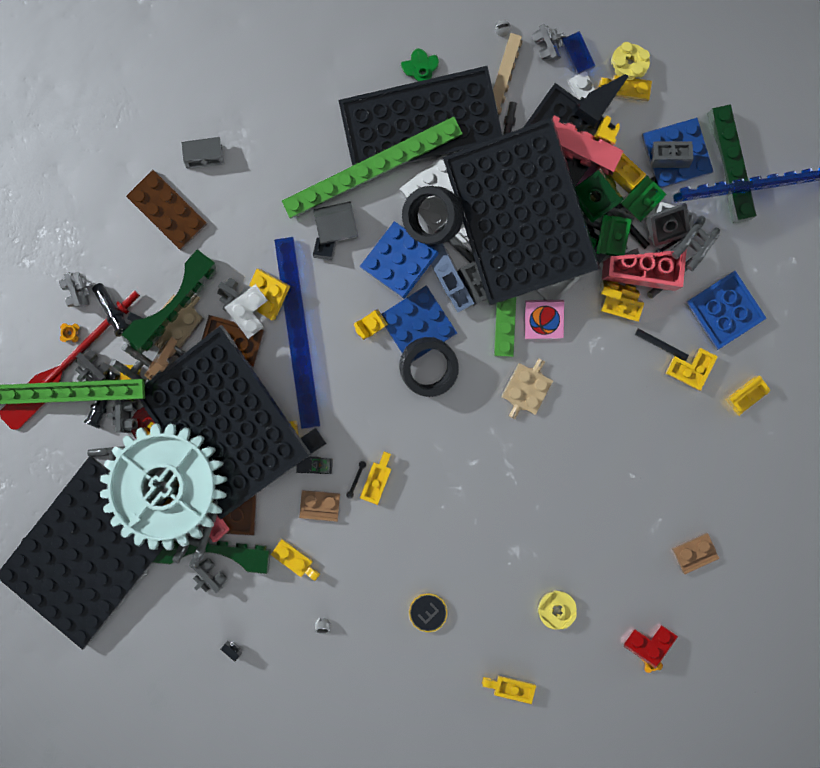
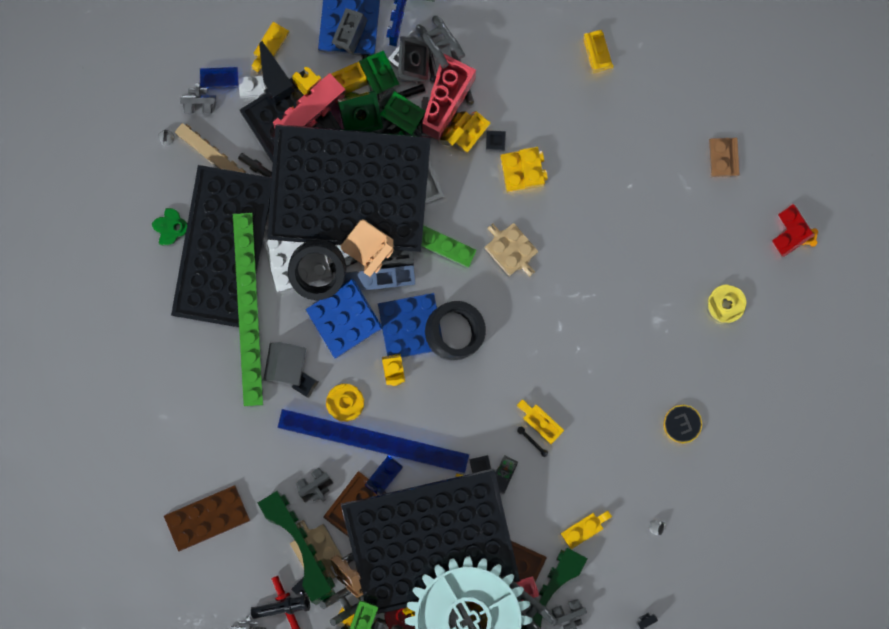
camera: 70 degrees left, 5 degrees down
dark grey hinge [181,137,224,169] -> none
white plate [225,284,268,339] -> none
yellow plate [249,269,290,320] -> none
medium nougat plate [299,490,340,522] -> none
yellow plate [482,675,536,704] -> none
tile [525,300,564,339] -> none
light yellow plate [611,42,650,80] -> none
black bar [634,328,689,361] -> none
yellow plate [665,348,718,391] -> none
blue plate [686,271,767,350] -> none
none -> yellow tile [326,383,364,422]
none -> light nougat bracket [341,219,394,277]
none -> clear blue plate [365,455,403,495]
none -> black plate [486,130,506,151]
none -> yellow plate [500,147,548,193]

